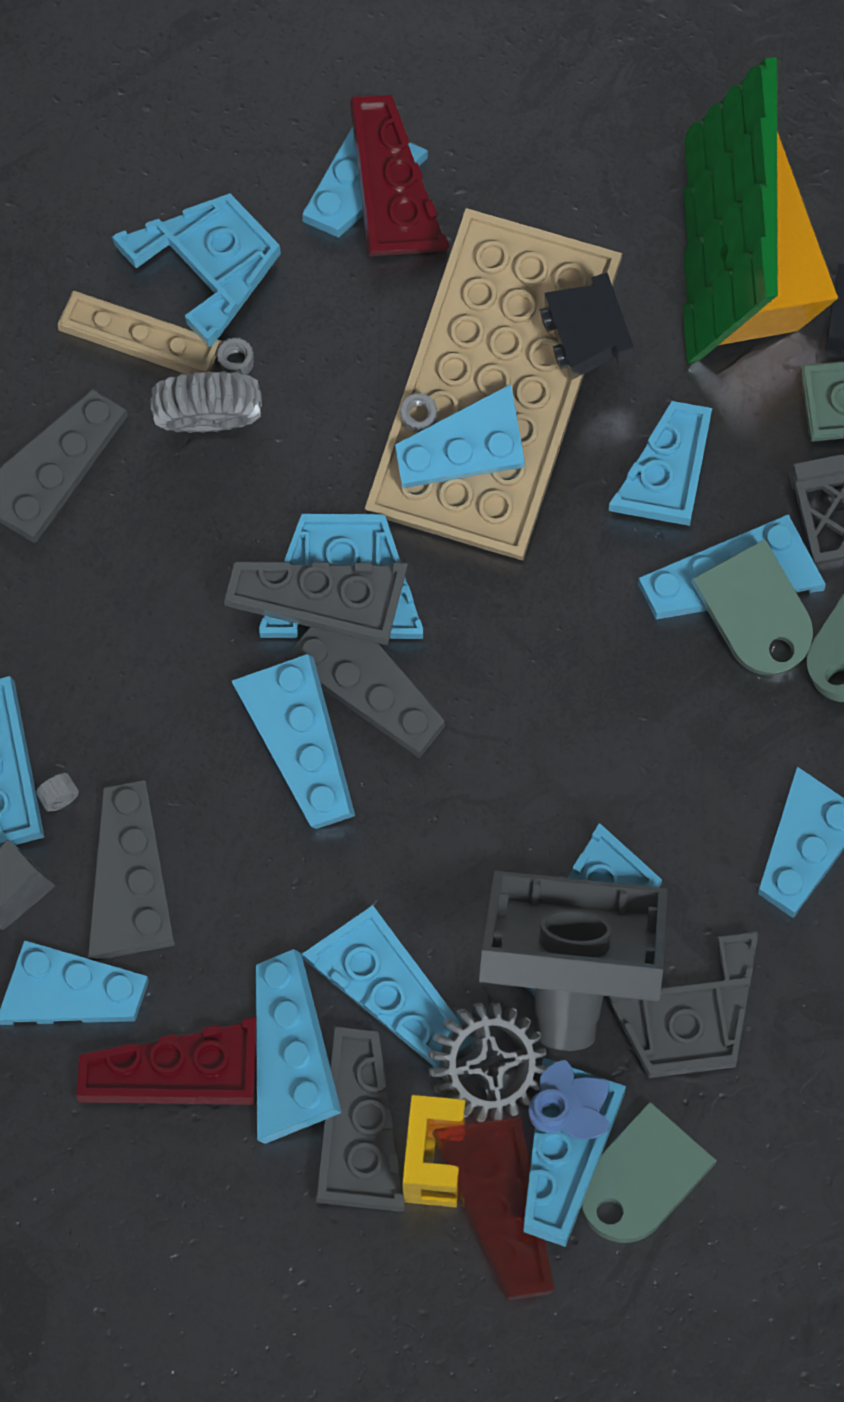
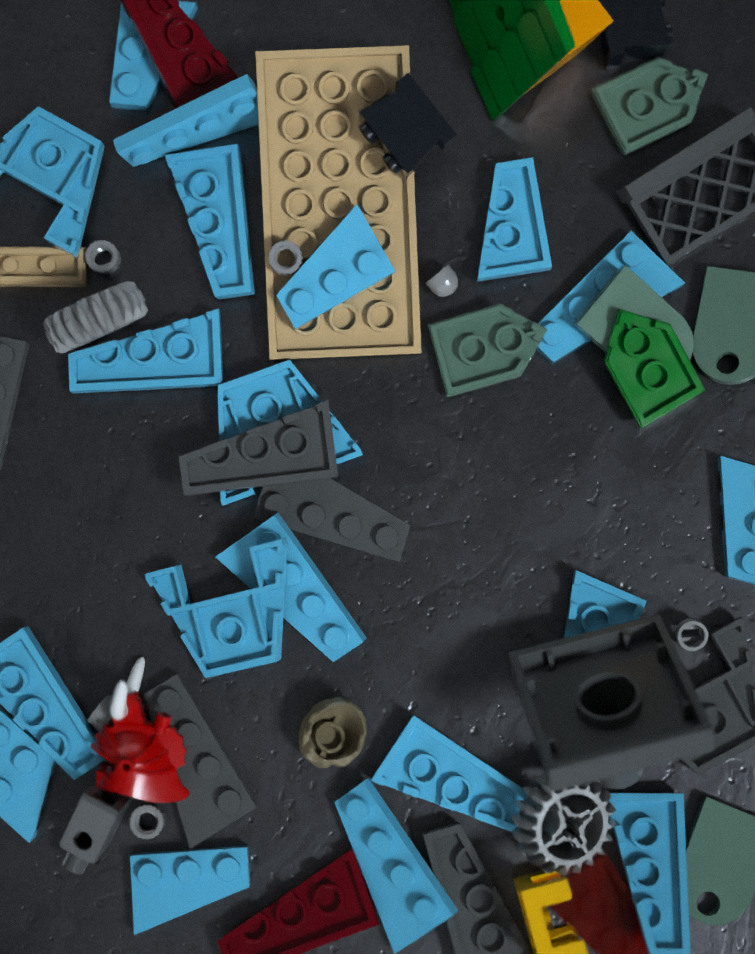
camera: 25 degrees left, 15 degrees up
medium blue plate [528,1060,610,1140] -> none
none -> medium azure wing [68,309,223,394]
none -> red helmet [90,657,189,803]
none -> medium azure wing [113,74,259,167]
none -> light grey axle [129,802,166,840]
none -> medium azure wing [145,538,288,678]
none -> medium azure wing [165,144,255,299]
none -> dark tan hair [299,697,367,768]
none -> light grey hinge [425,264,458,297]
none -> sand green tile [428,303,547,397]
none -> green tile [604,309,705,428]
none -> light grey hinge [675,618,708,651]

